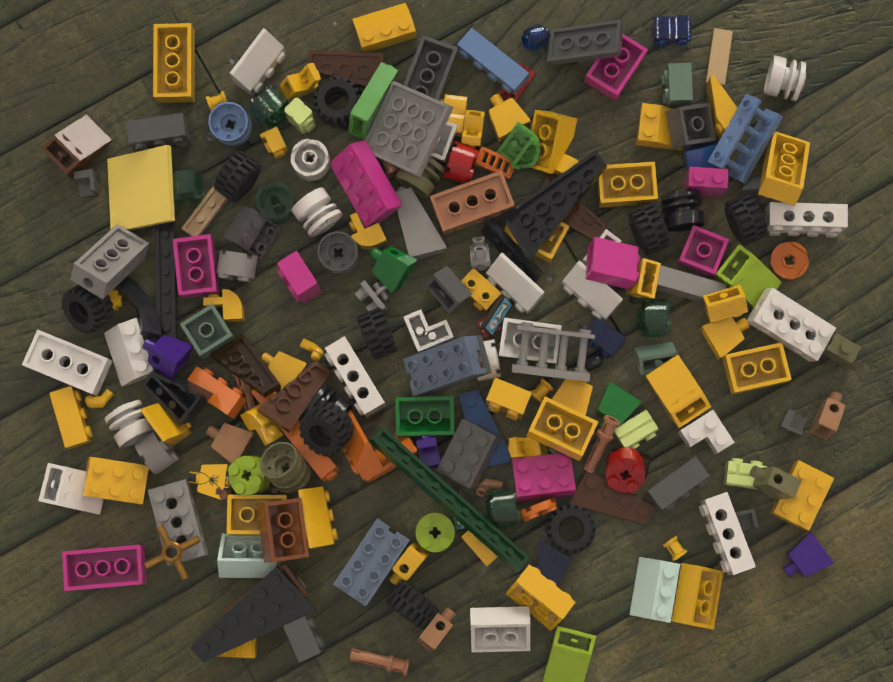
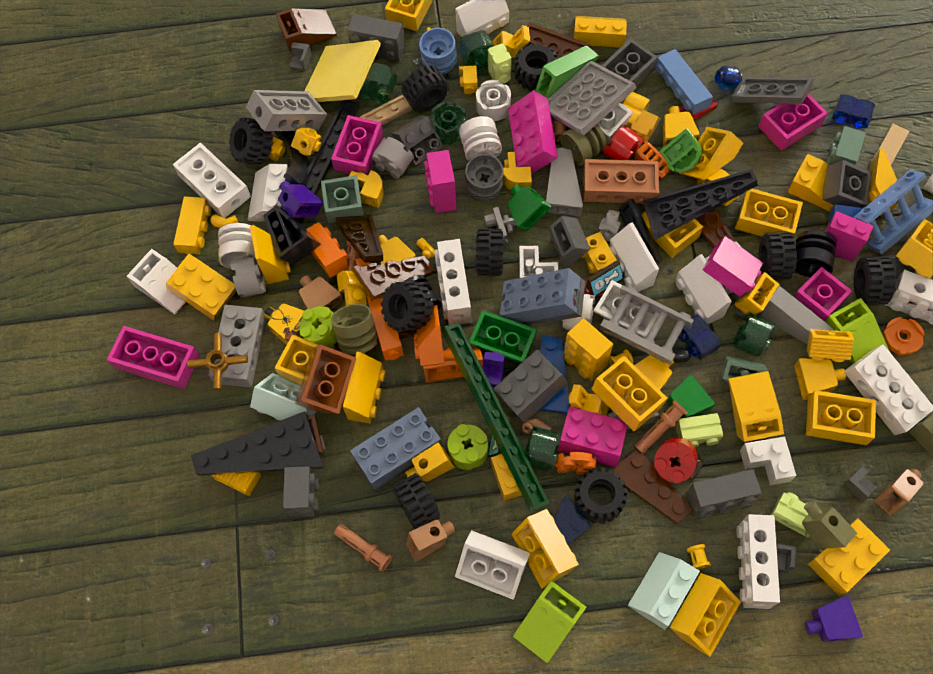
camera: 20 degrees right, 15 degrees down
none -> yellow brick [291,127,321,156]

